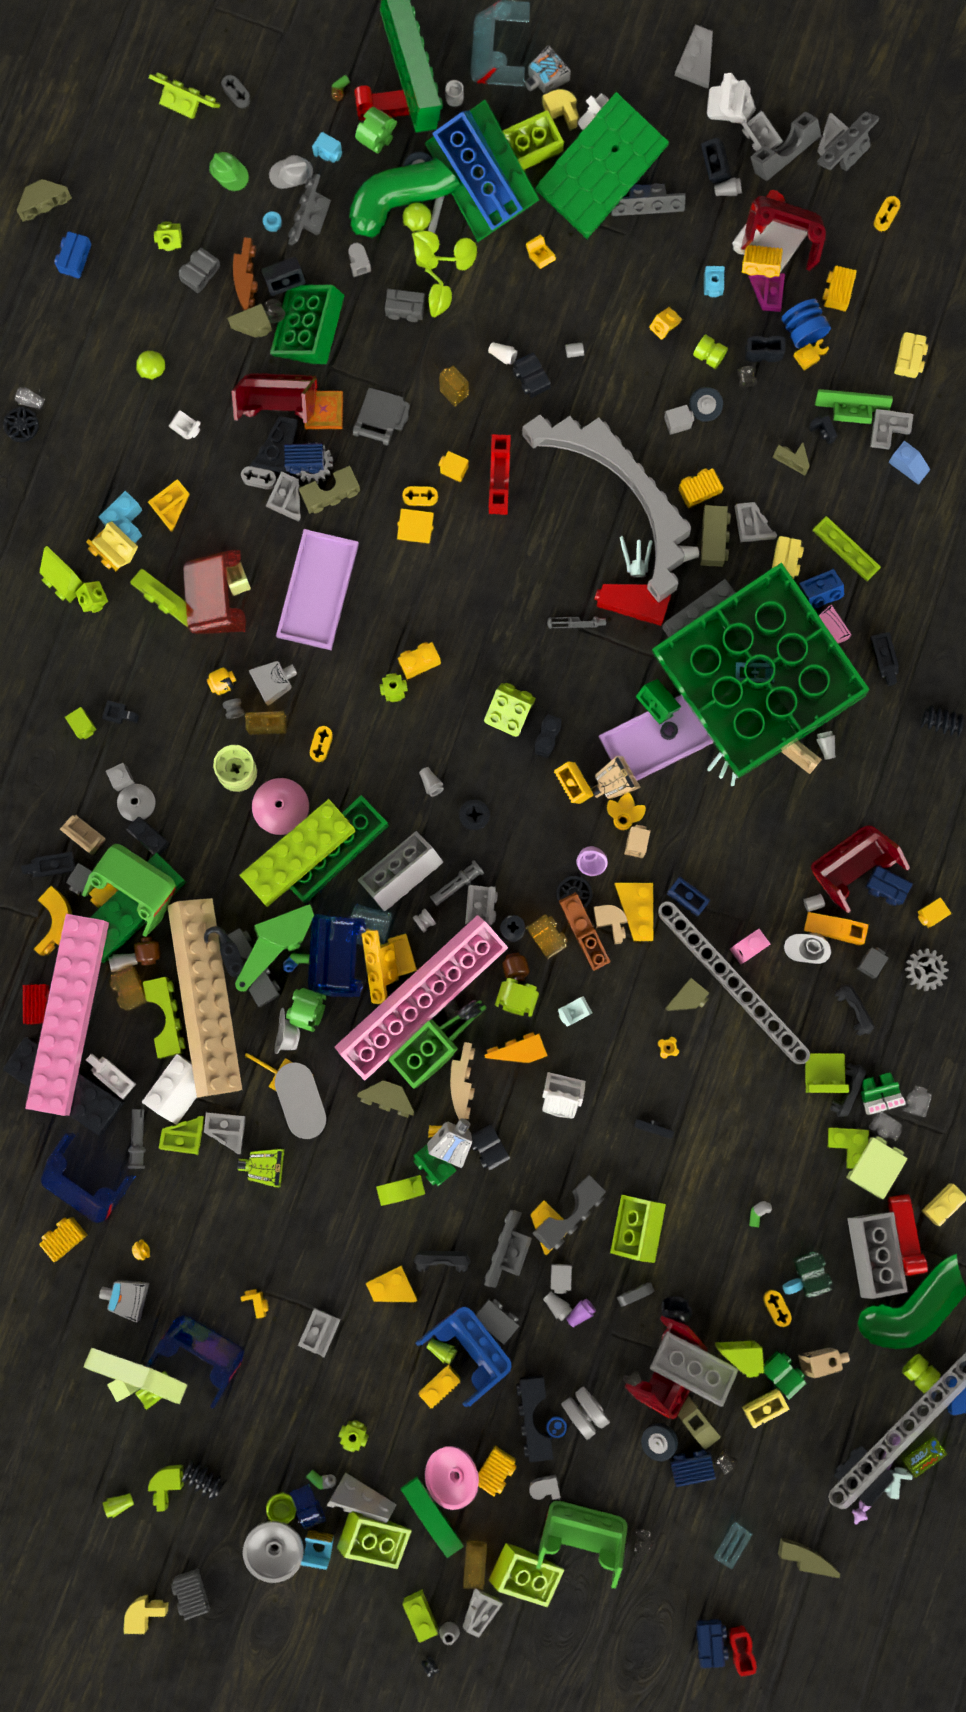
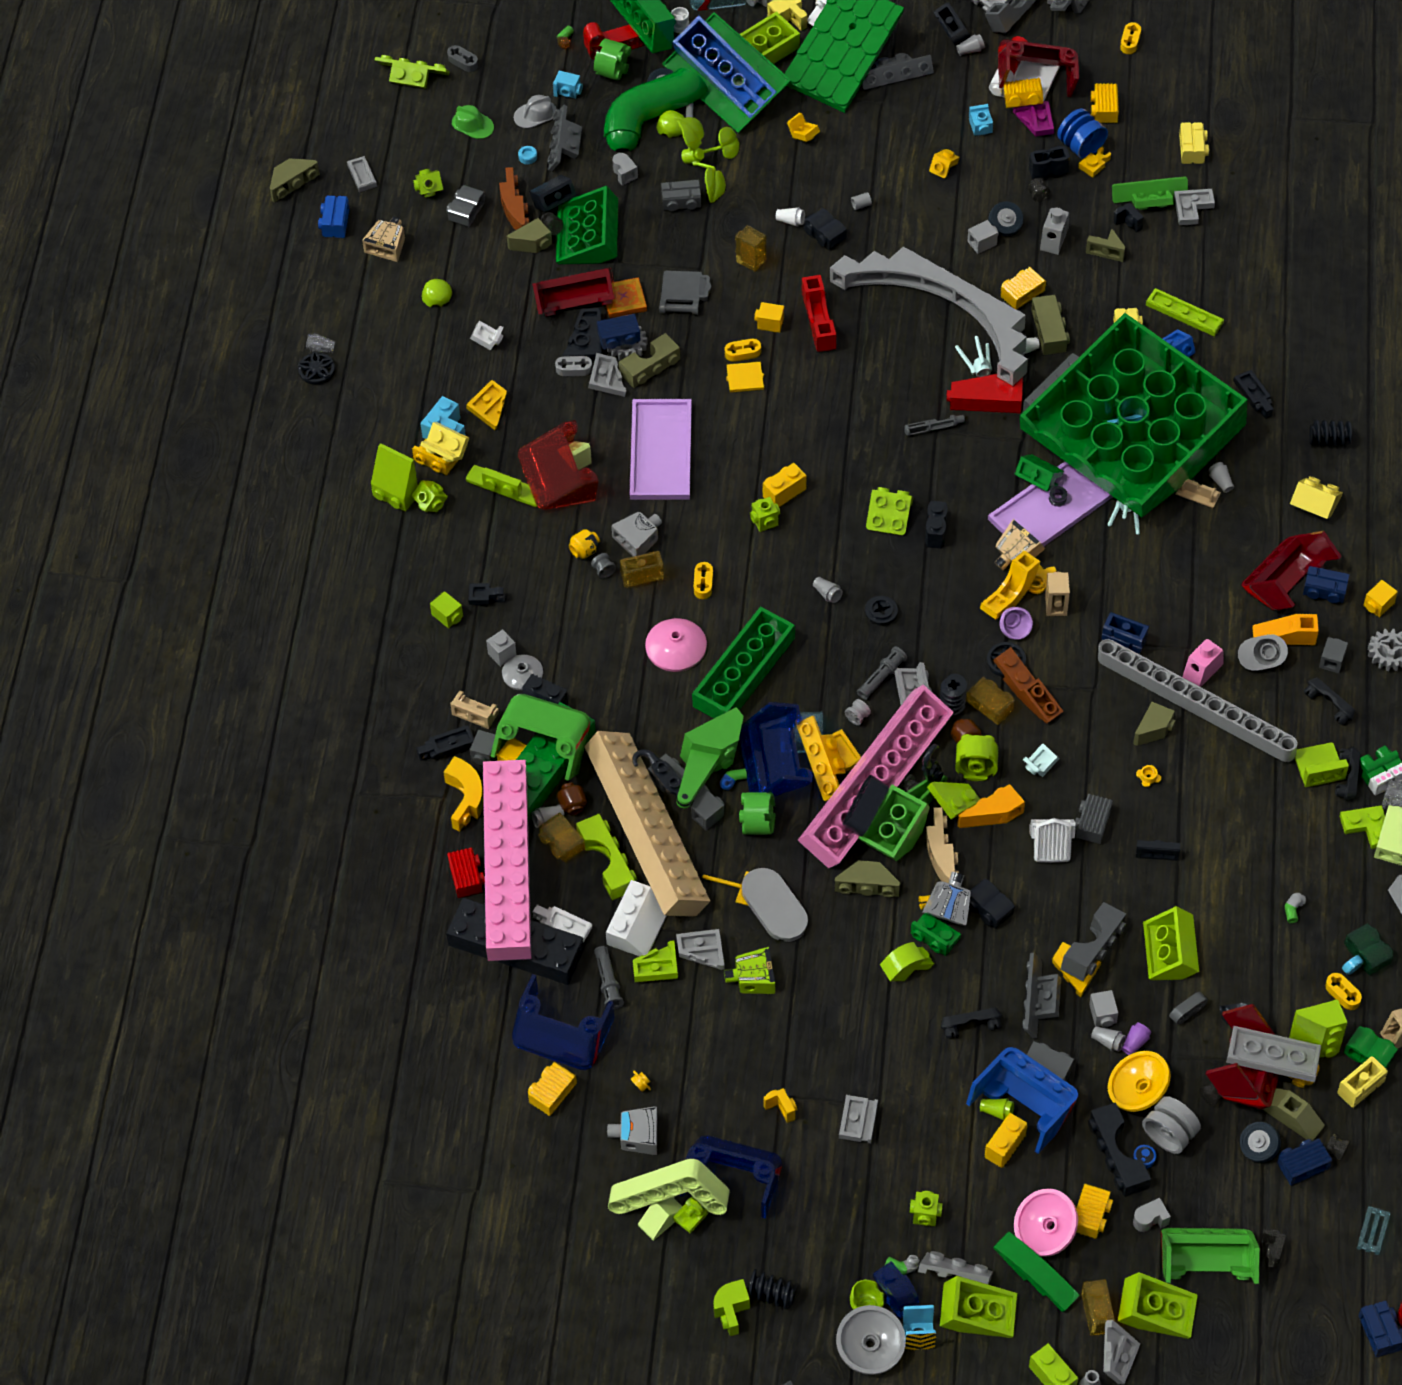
camera: 15 degrees left, 25 degrees down
lime cone [103,1493,134,1518] -> none
yellowish green wheel [213,745,257,792] -> none
lime brick [240,799,356,907] -> none
light grey piece [274,1008,300,1054] -> none
light grey slope [358,831,443,912] -> none
yellow wing [366,1265,418,1302] -> none
yellow brick [554,762,594,804] -> none
tan brick [593,905,628,944] -> none
yellow wing [614,883,653,941] -> none
lime wheel [693,334,728,369] -> none
light grey wing [735,502,777,542] -> none
light grey hinge [804,894,825,912] -> none
medium blue slope [889,441,930,484] -> none
none -> light grey tile [347,156,377,192]
none -> tan torso [362,217,405,262]
none -> black beam [843,775,889,837]
none -> lime wing [927,782,980,819]
none -> yellow arch [980,550,1040,620]
none -> light grey torso [1040,208,1069,255]
none -> dark grey brick [1075,794,1113,844]
none -> yellow dish [1108,1051,1171,1112]
none -> light yellow slope [1290,476,1343,519]

